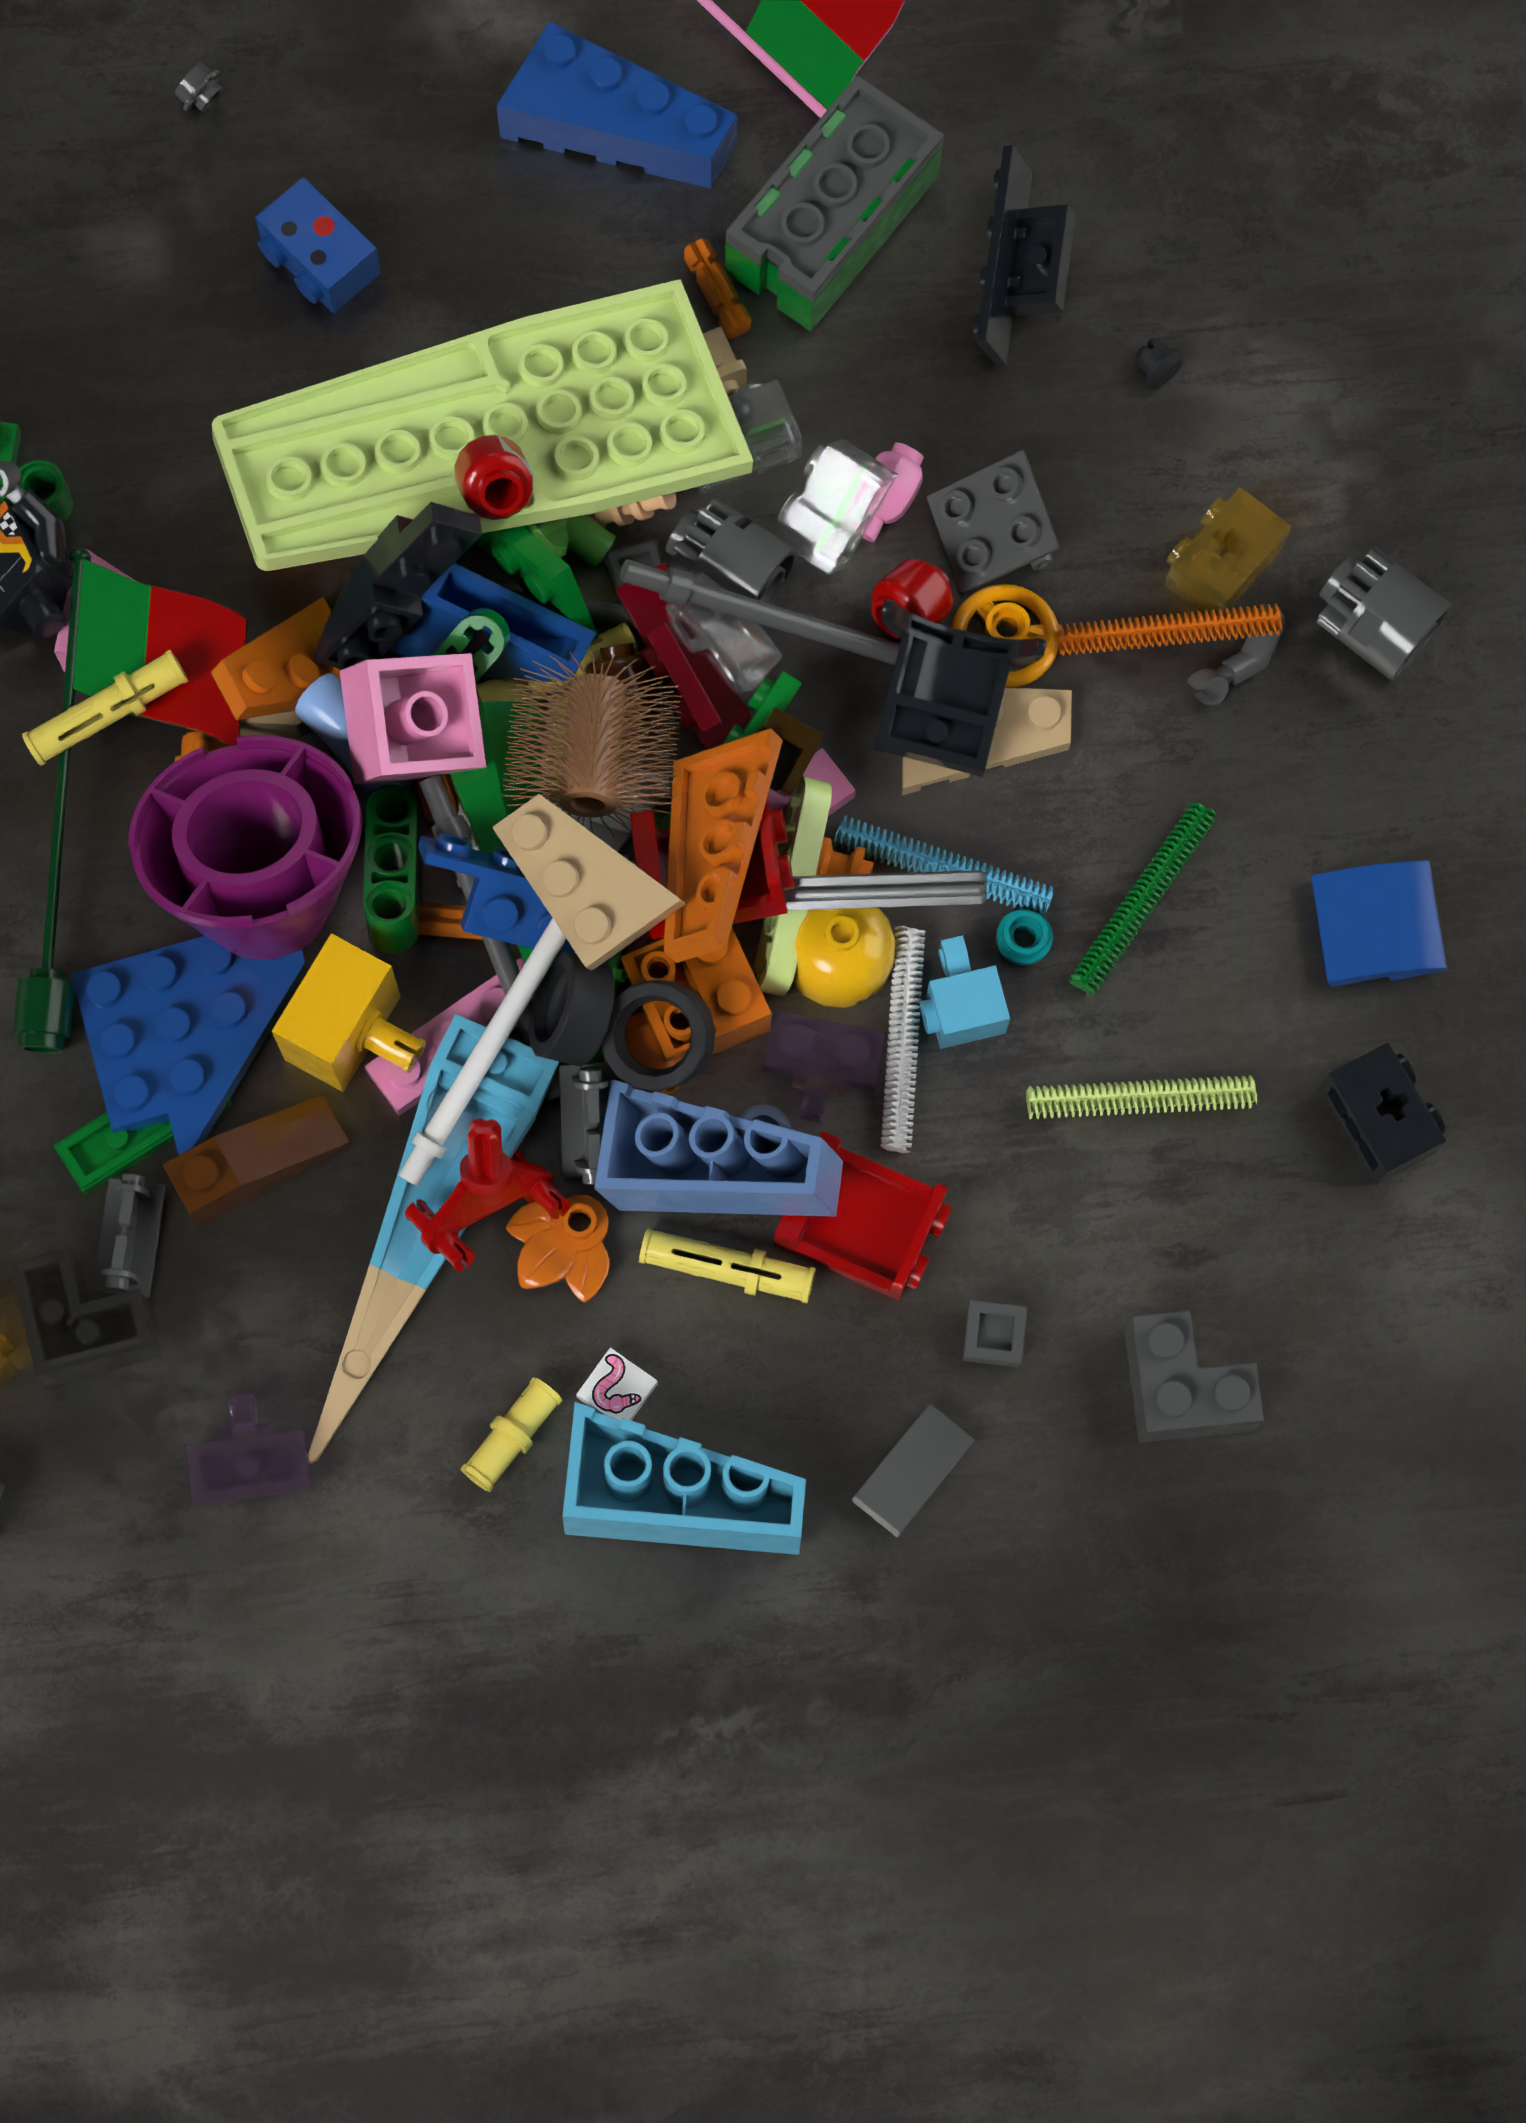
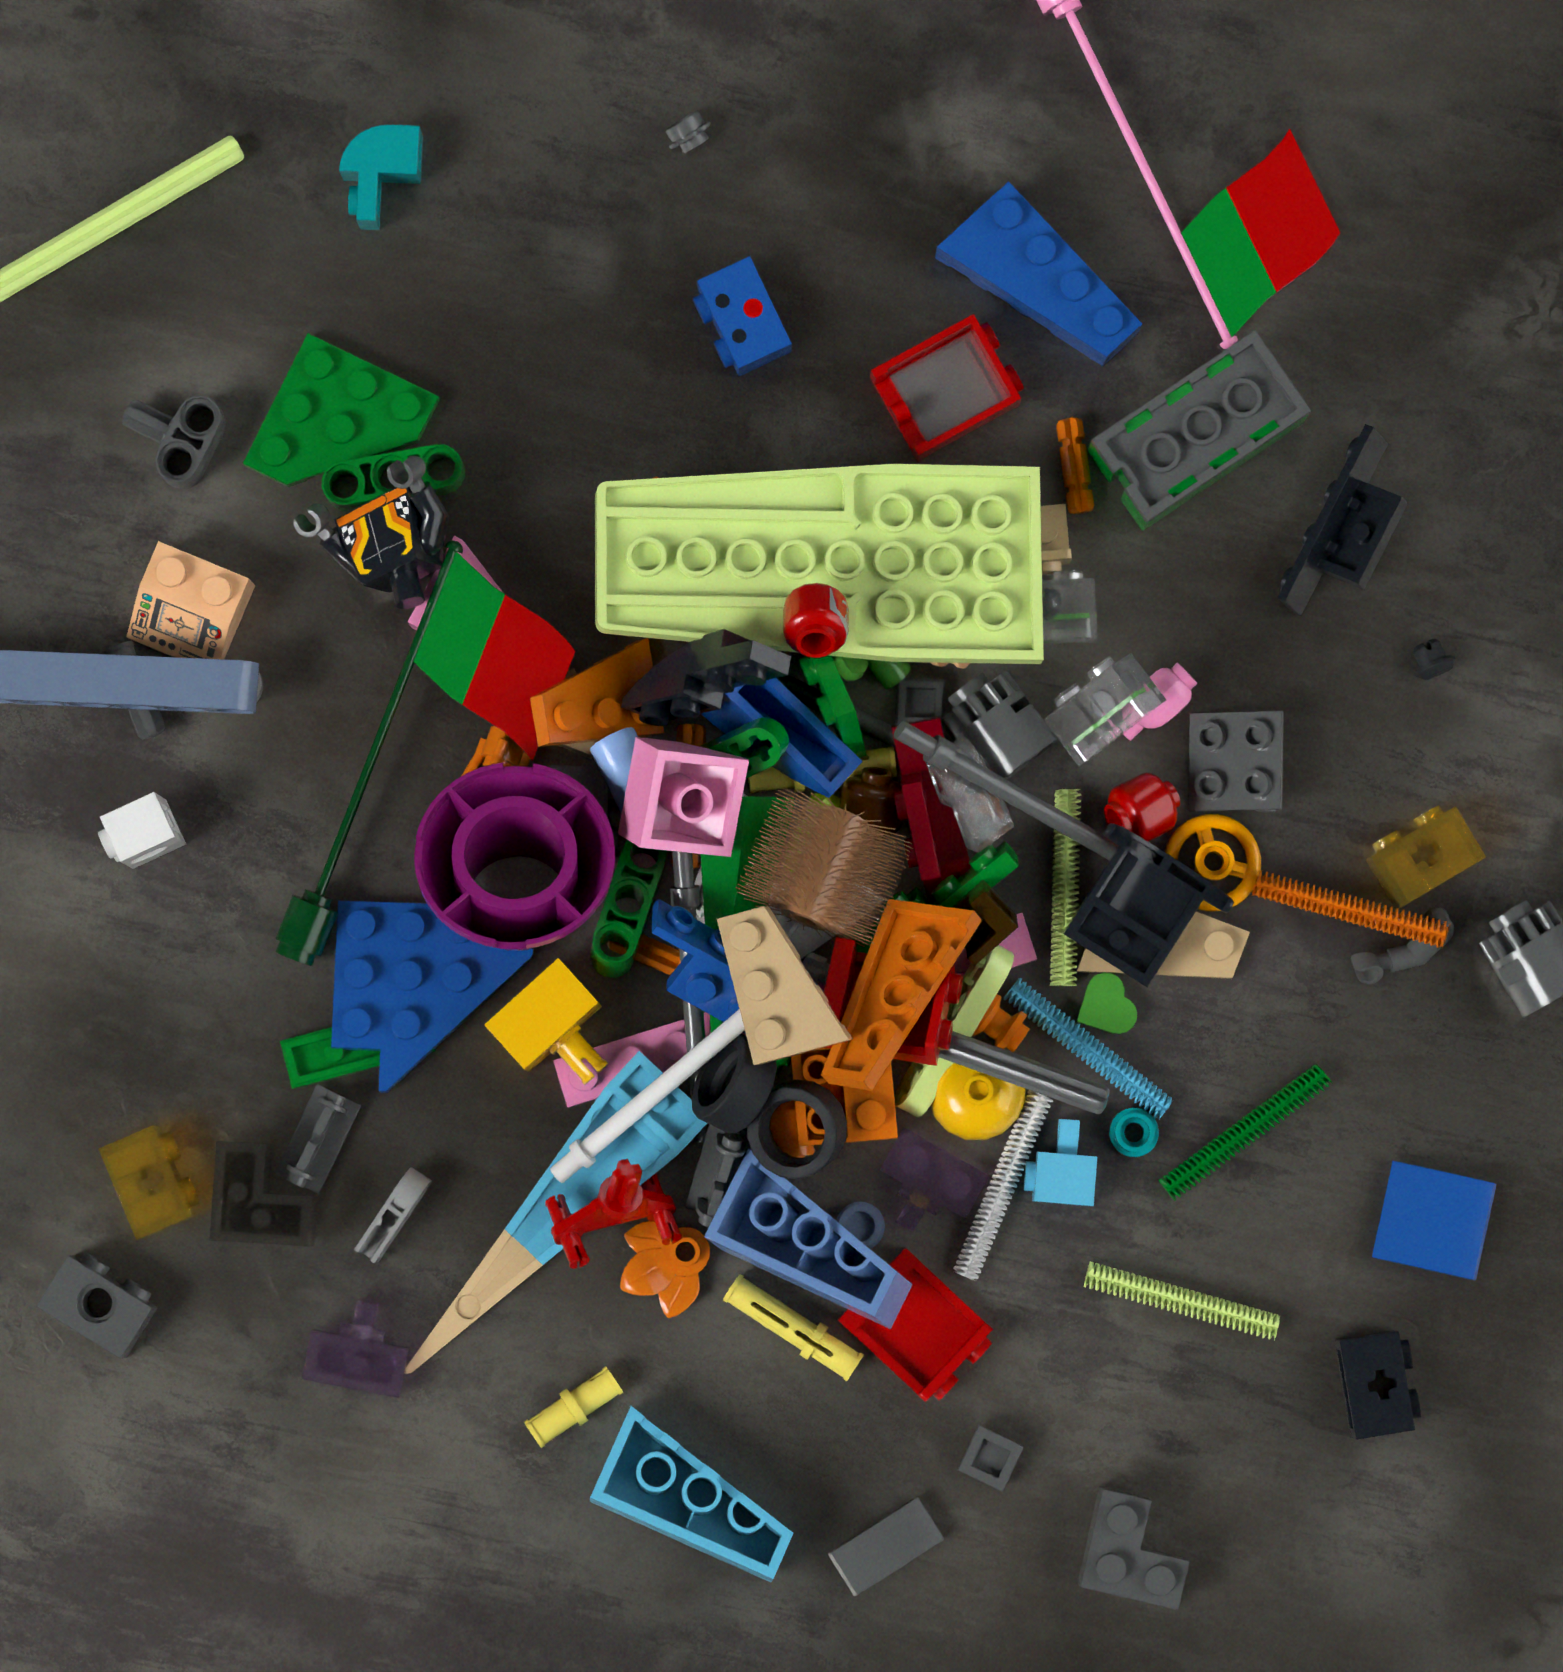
camera: 25 degrees right, 10 degrees up
light yellow pin [22,650,189,766] -> none
reddish brown slope [162,1094,350,1228] -> none
tile [576,1348,658,1421] -> none
none -> light grey piece [354,1167,432,1263]
none -> window [870,314,1024,462]
none -> yellowish green axle [1049,789,1081,986]
none -> bright green tile [1076,972,1137,1034]

